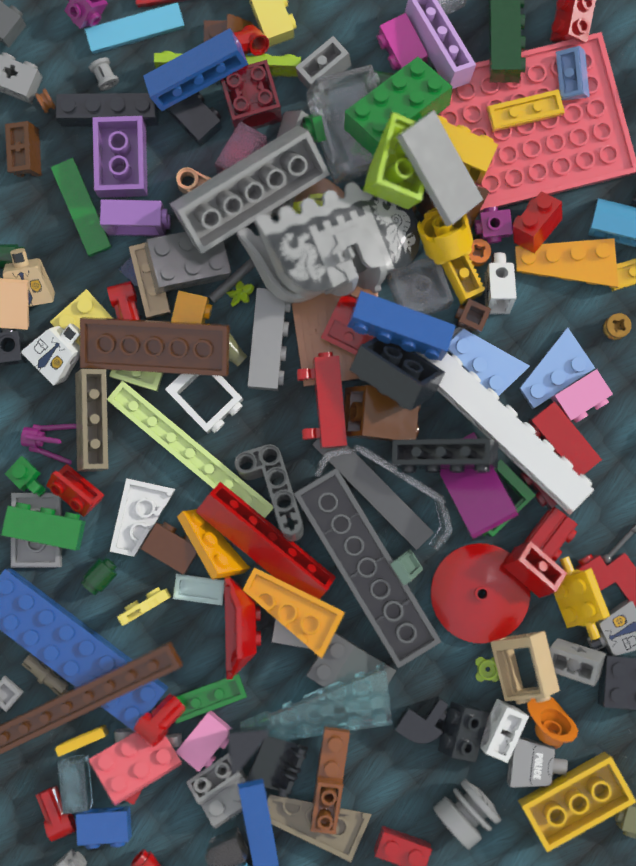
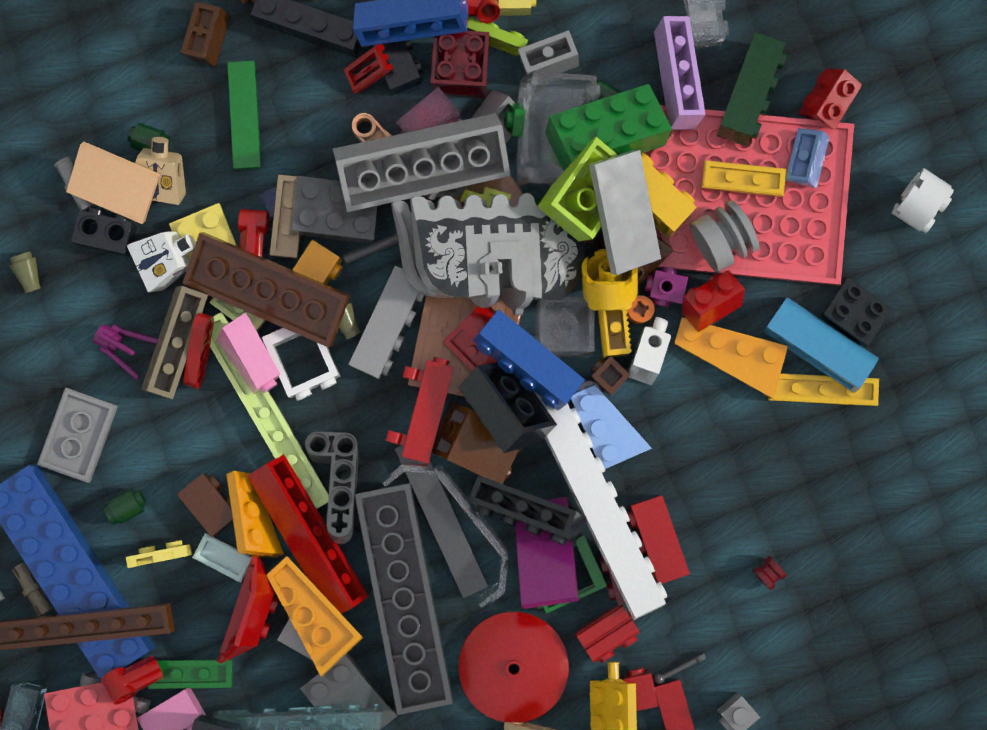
camera: 20 degrees right, 0 degrees up
green brick [1,502,86,550] -> none
green plate [5,456,47,497] -> none
red bracket [46,464,104,517] -> none
yellow tile [55,725,109,757] -> none
medium lavender brick [93,116,148,198] -> none
medium lavender window [100,200,171,236] -> none
white wing [110,478,176,557] -> none
lime plant [227,281,254,307] -> none
dark pink brick [377,13,428,71] -> none
sand green tile [390,549,423,585] -> none
red brick [503,541,567,598] -> none
light blue wing [519,328,595,409] -> none
bright pink brick [551,369,613,423] -> none
pearl gold wheel [603,313,631,340] -> none
none -> red beam [183,313,214,389]
none -> bright pink slope [217,313,280,394]
none -> red tile [343,44,393,94]
none -> light grey wheel [689,200,760,273]

